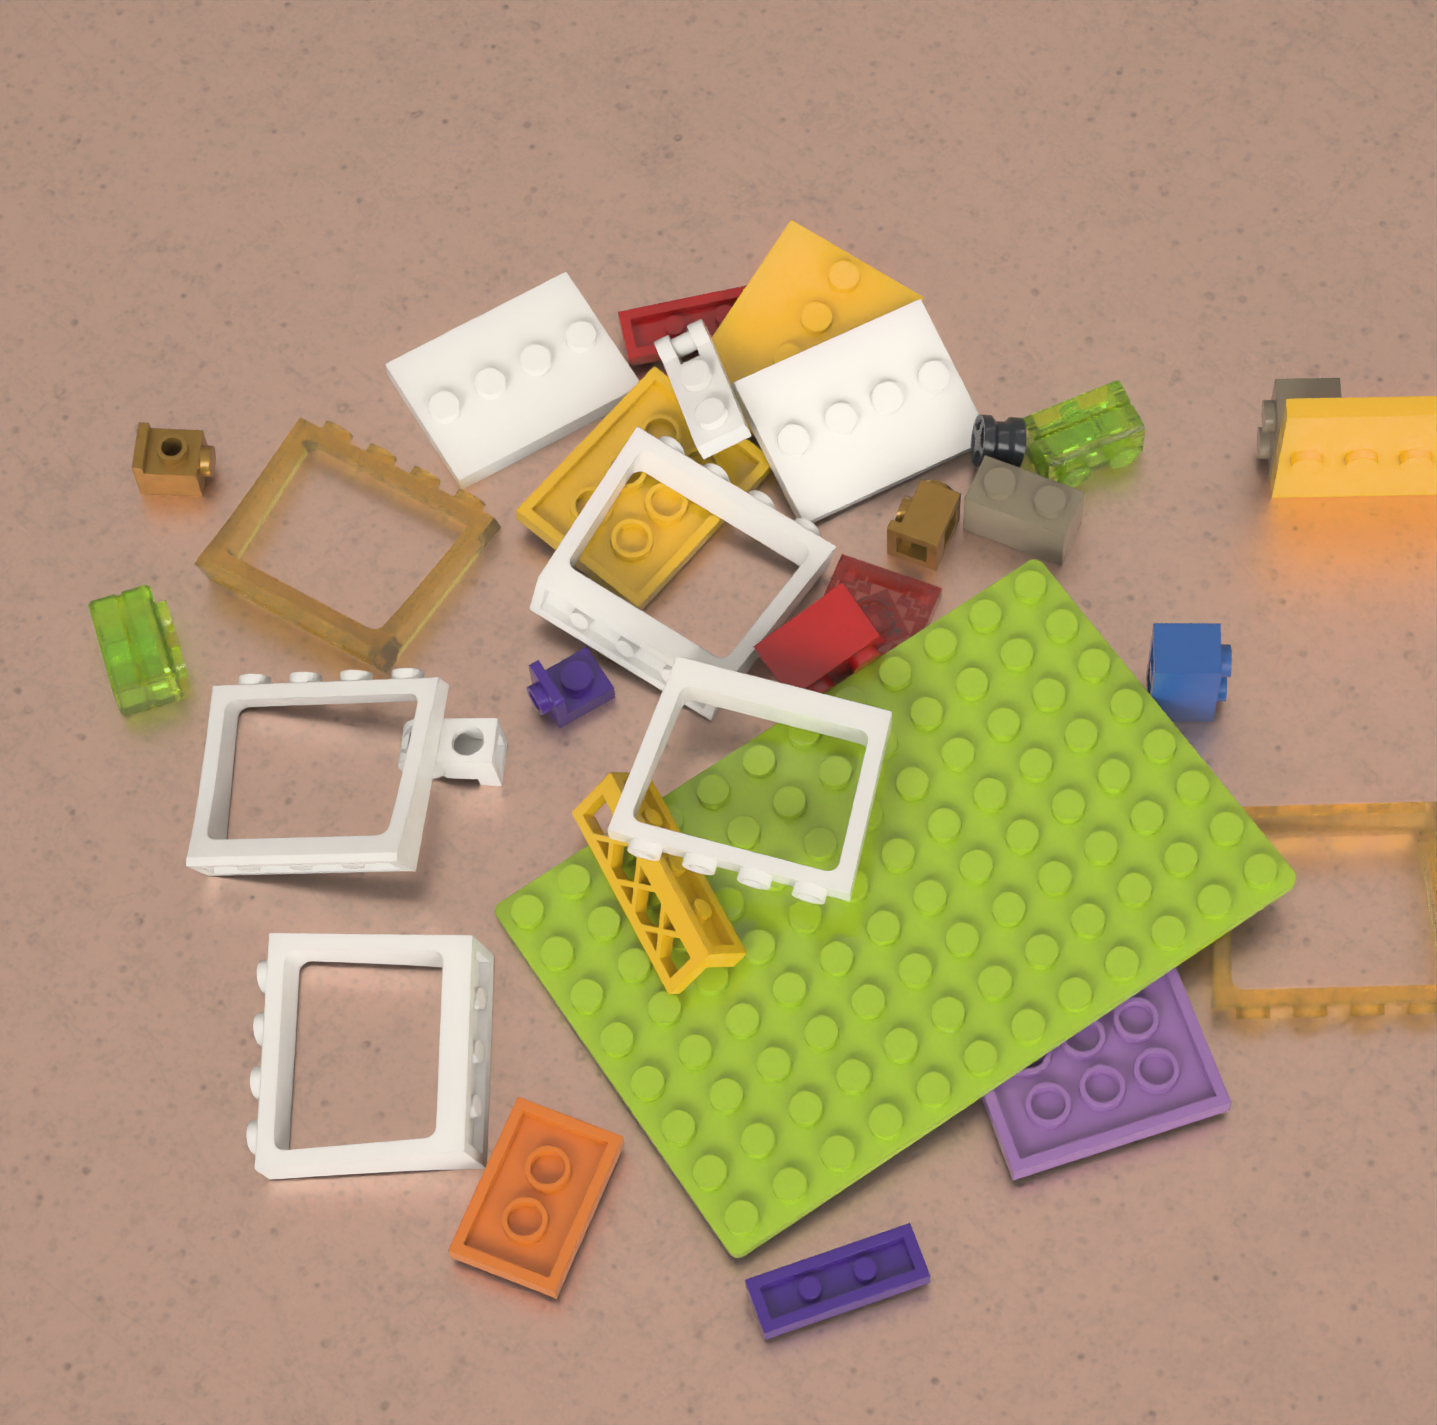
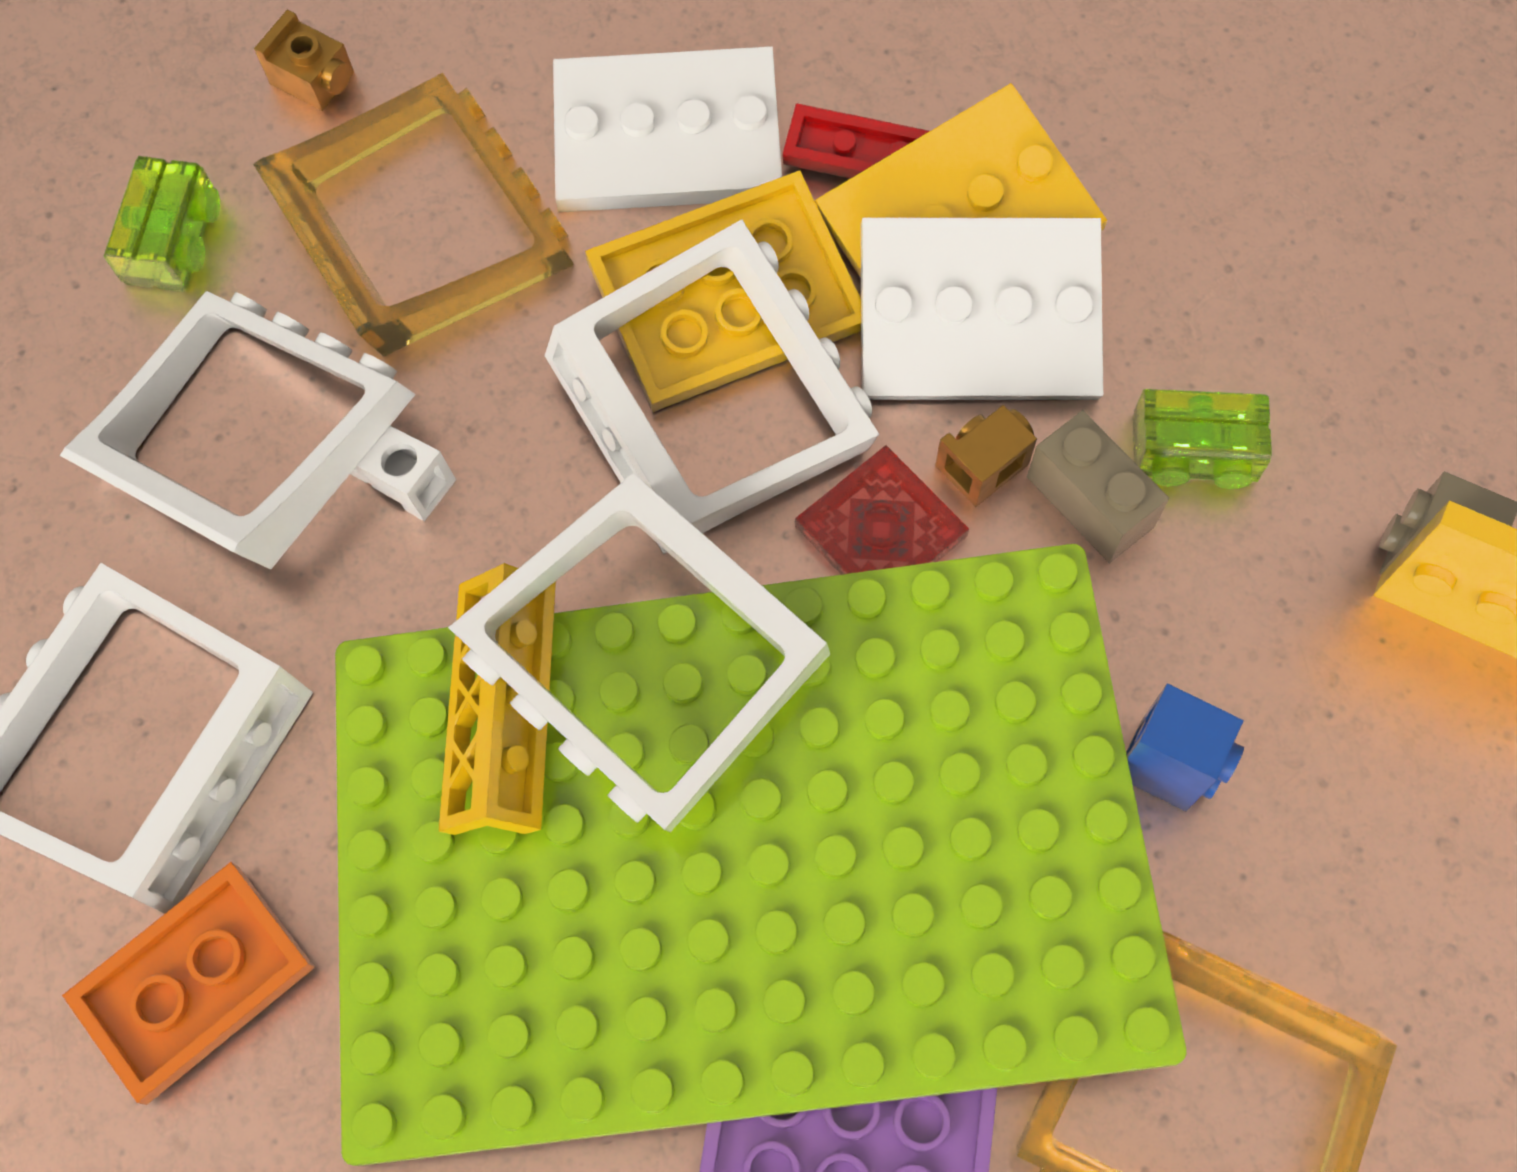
camera: 25 degrees right, 5 degrees up
dark purple bracket [526,647,615,728] -> none
white plate [654,319,752,459] -> none
red brick [753,583,887,694] -> none
black wheel [970,414,1026,468] -> none

